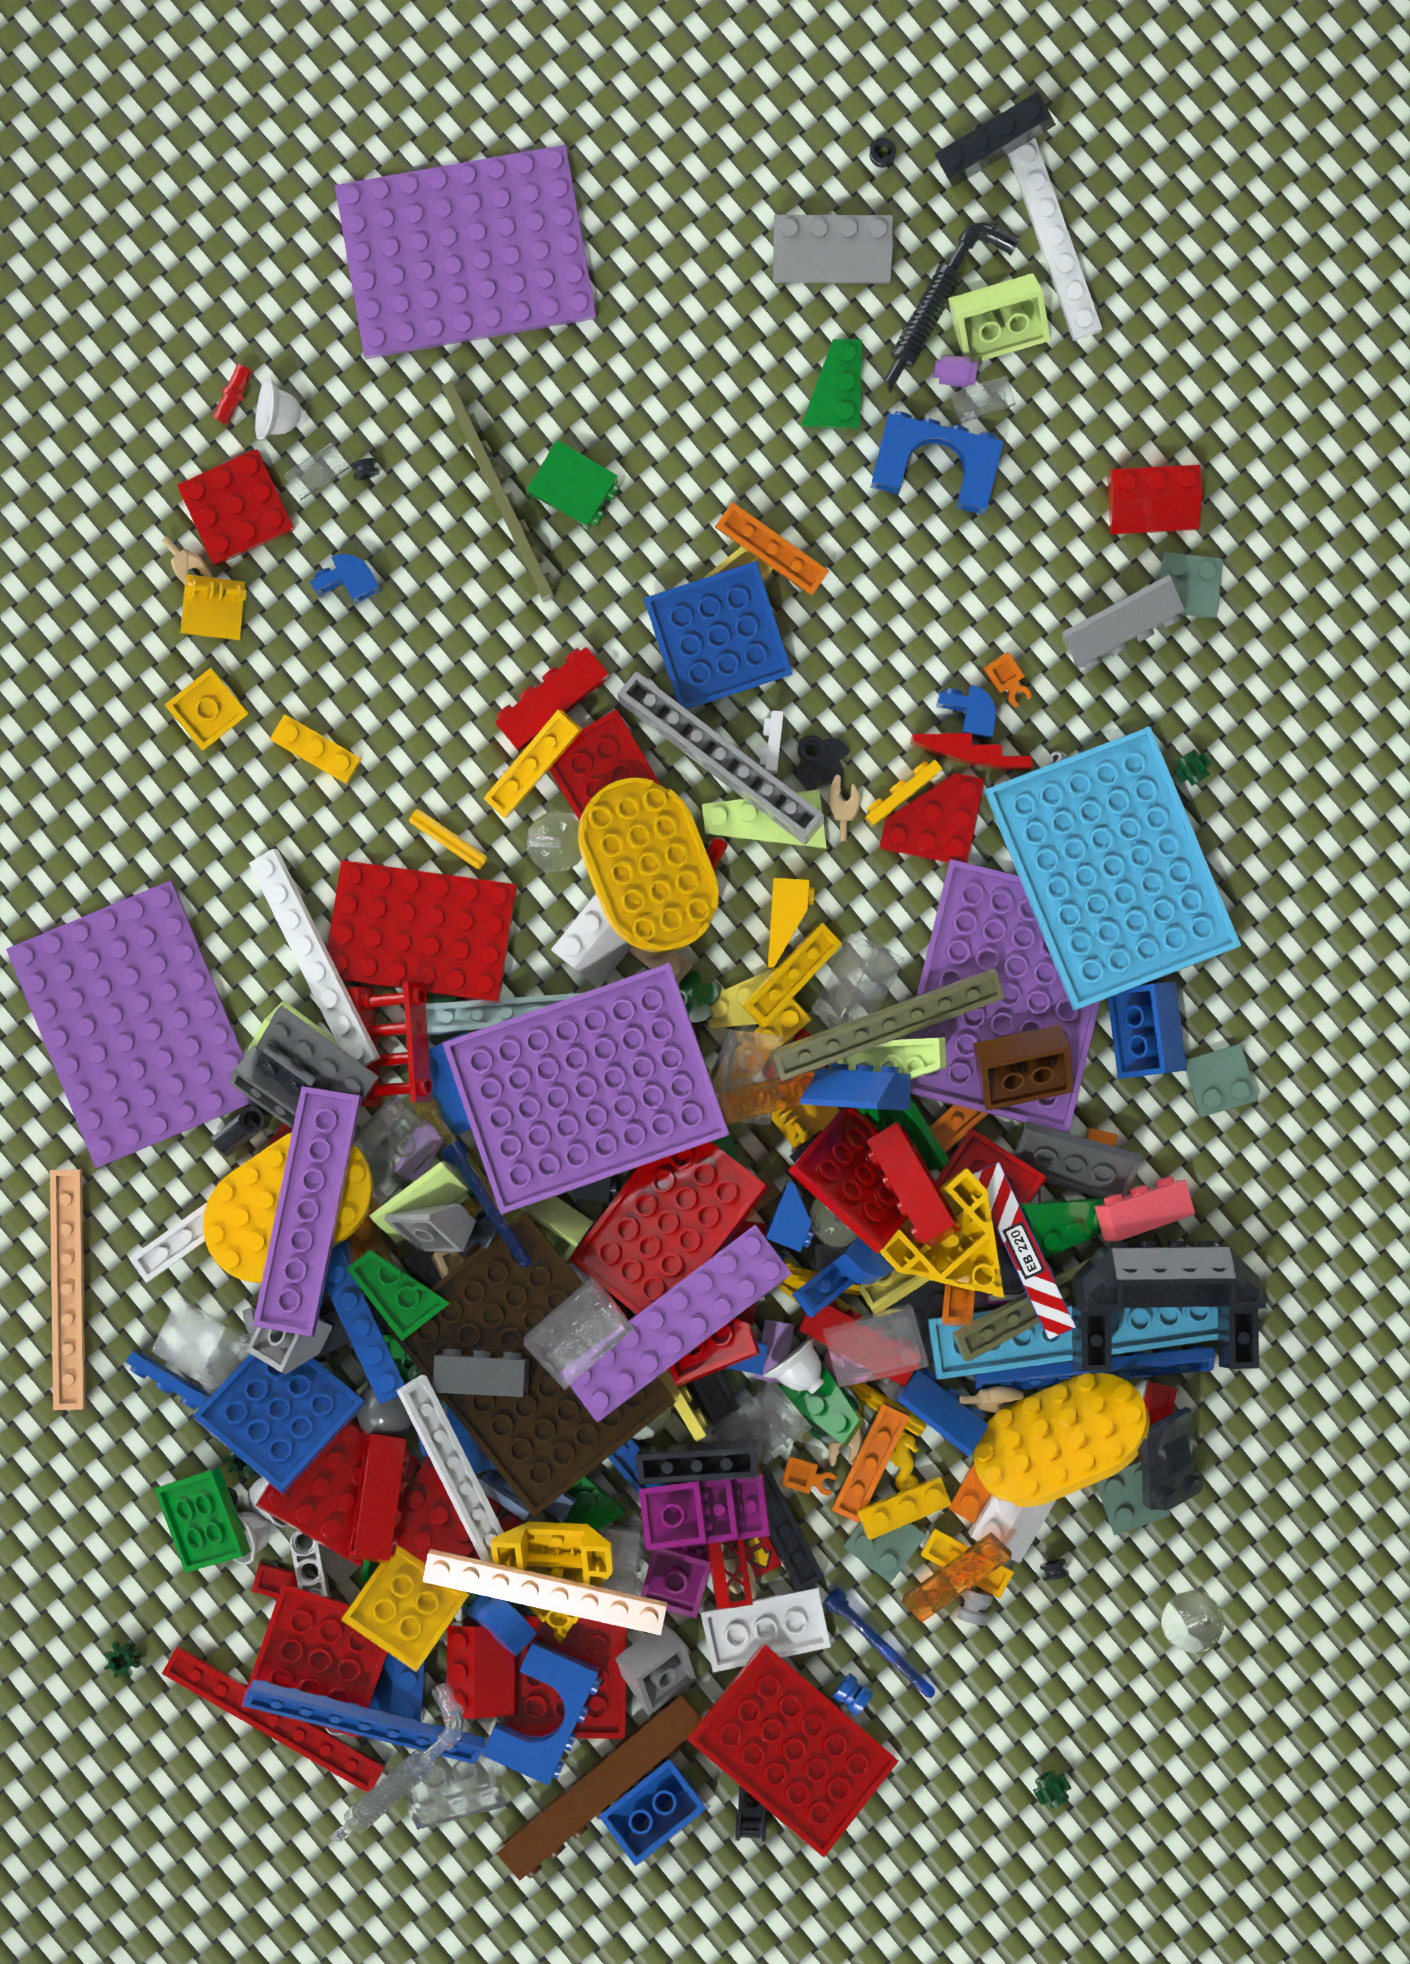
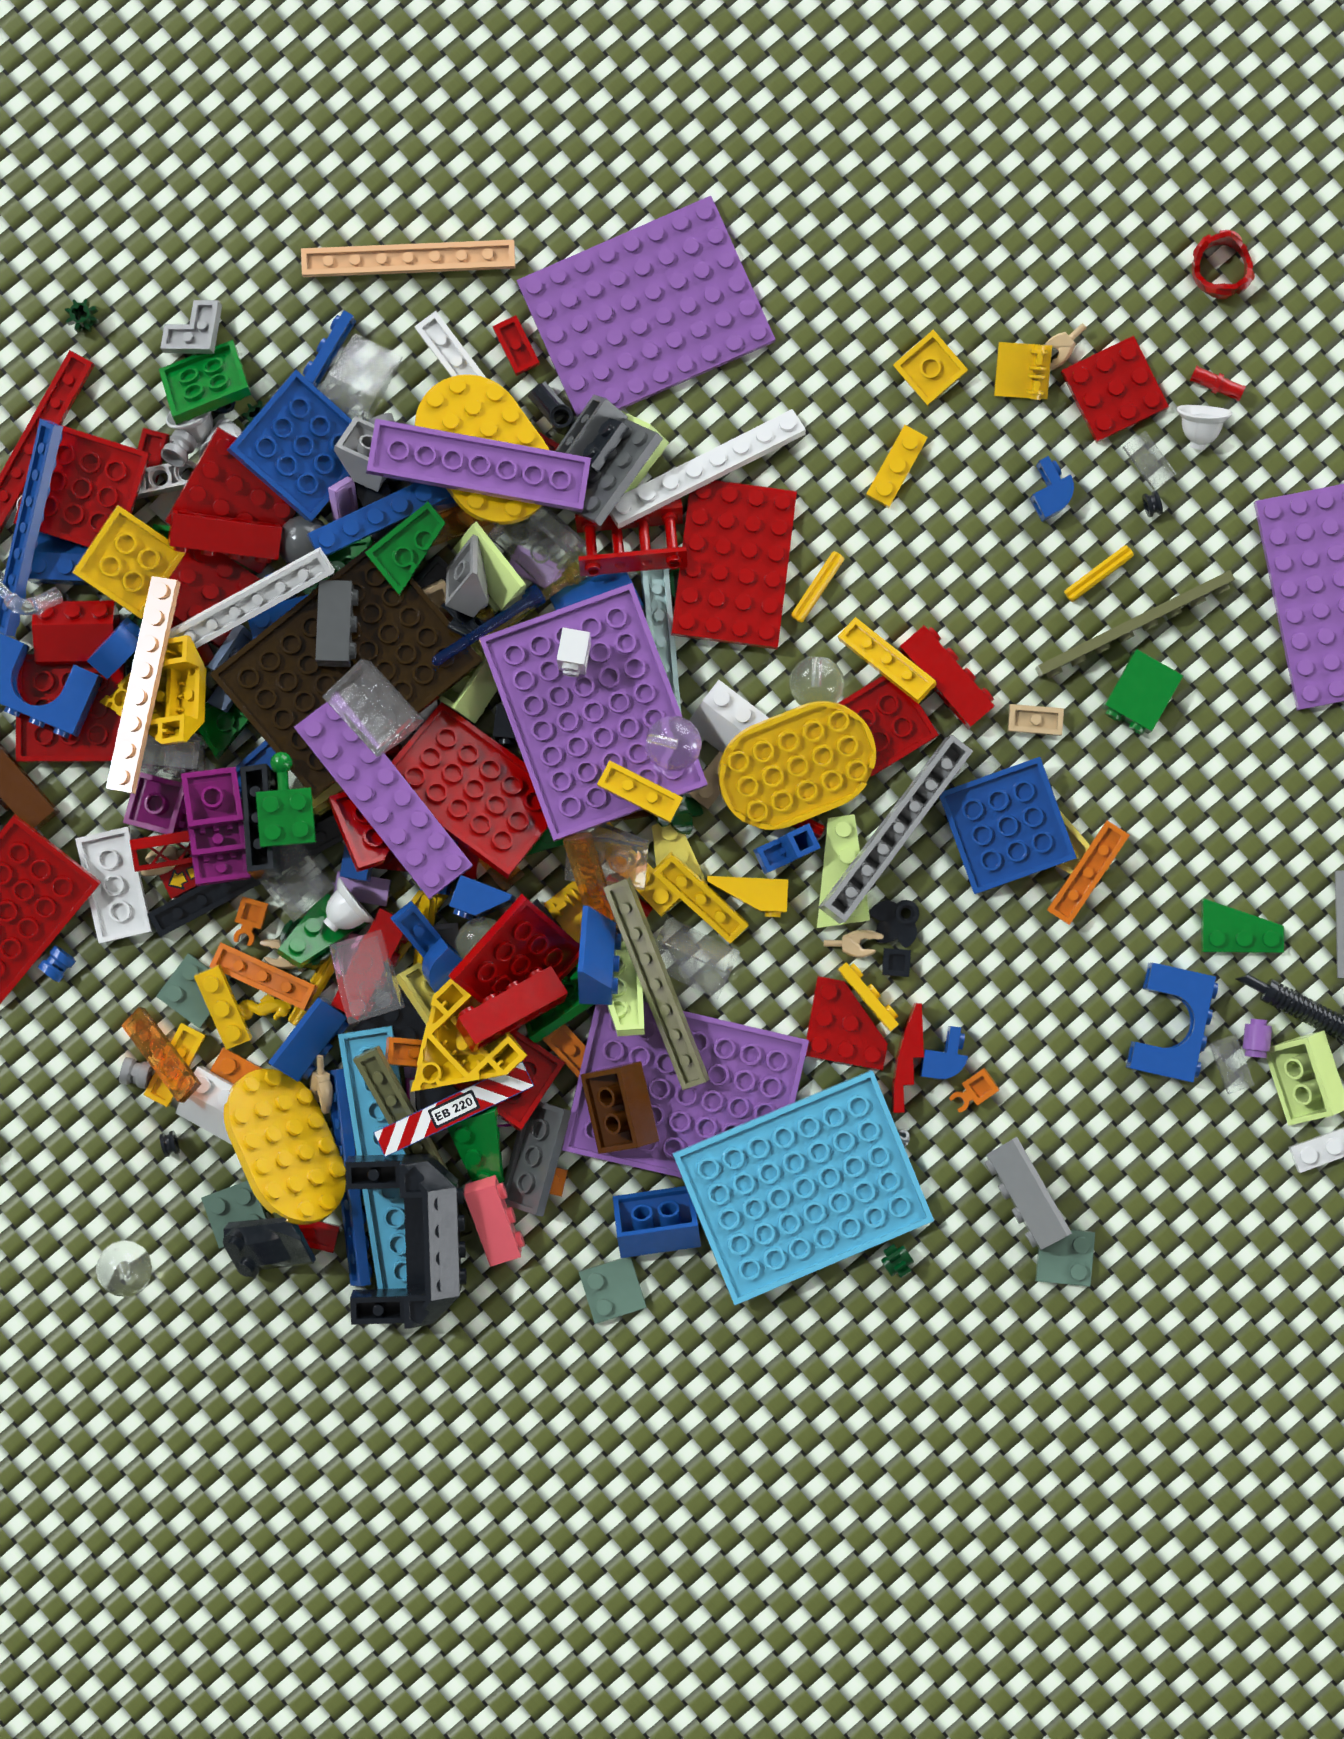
camera: 85 degrees right, 0 degrees up
light grey slope [616,1623,697,1716] -> none
white plate [760,711,783,774] -> none
clear blue piece [822,1587,935,1698] -> none
red slope [1107,464,1202,535] -> none
none -> light grey plate [160,300,222,354]
none -> light grey wheel [161,429,197,468]
none -> green plate [256,752,316,847]
none -> lavender tile [328,476,358,521]
none -> red plate [492,315,540,376]
none -> white brick [557,628,591,677]
none -> yellow plate [597,760,683,823]
none -> clear piece [645,716,702,772]
none -> blue brick [753,824,821,875]
none -> black plate [882,948,911,977]
none -> tan plate [1007,704,1064,736]
none -> yellow axle [1064,545,1134,602]
none -> red piece [1192,230,1255,299]

